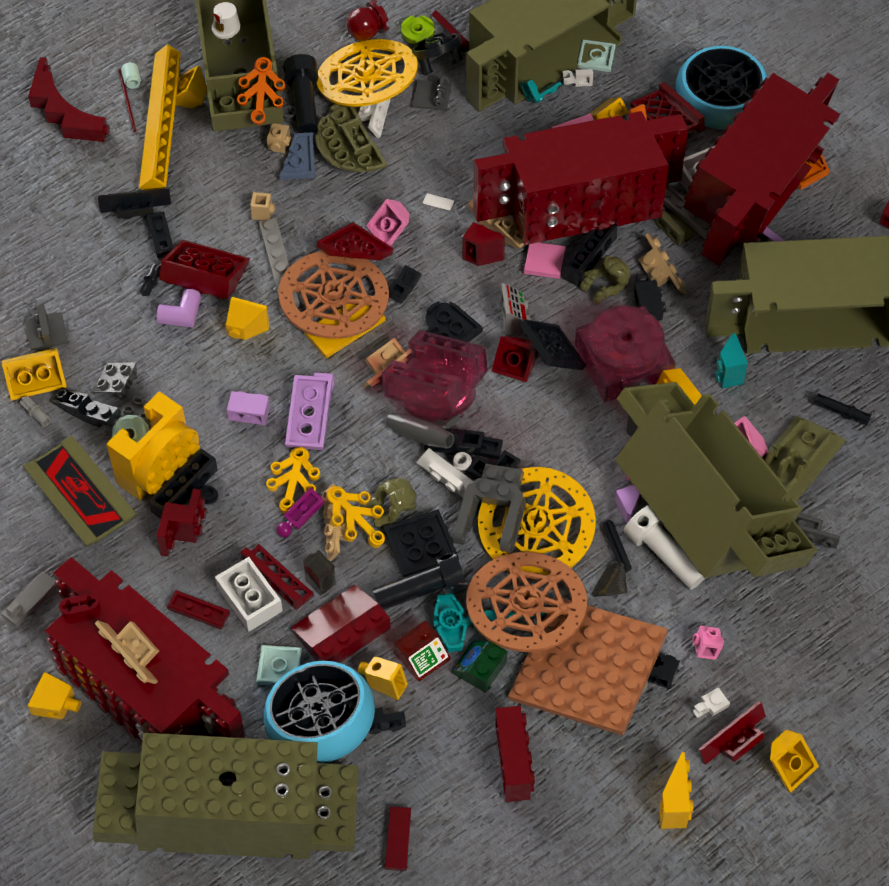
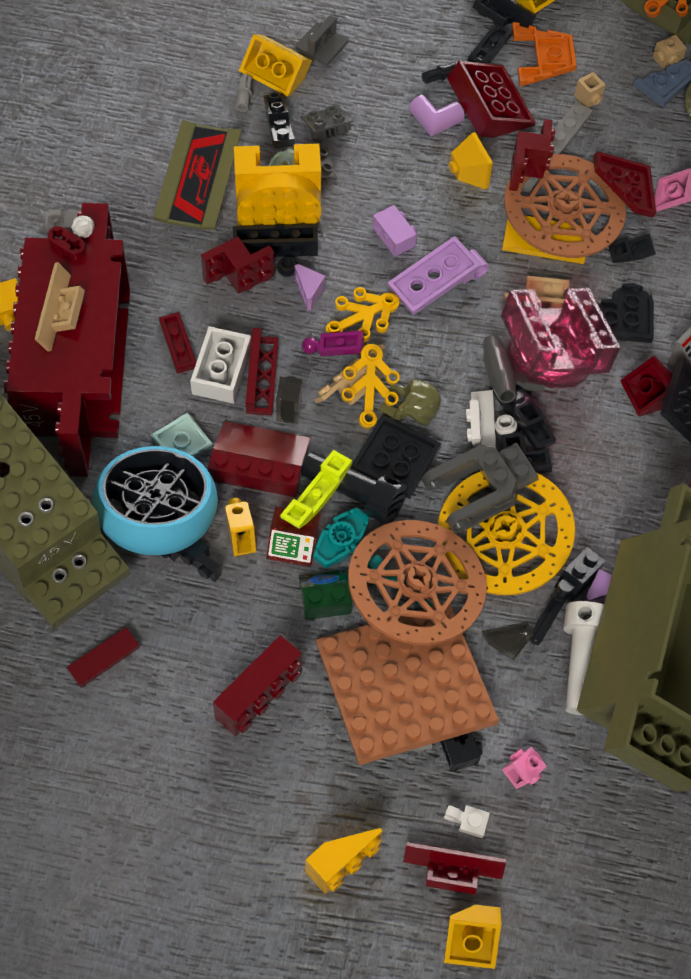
camera: 45 degrees right, 5 degrees up
none -> white plate [71,216,94,238]
none -> neon yellow slope [280,450,352,529]
none -> lavender slope [295,264,325,311]
none -> dark red bracket [509,119,555,191]
none -> orange wing [512,22,577,86]
none -> black brick [553,547,606,602]

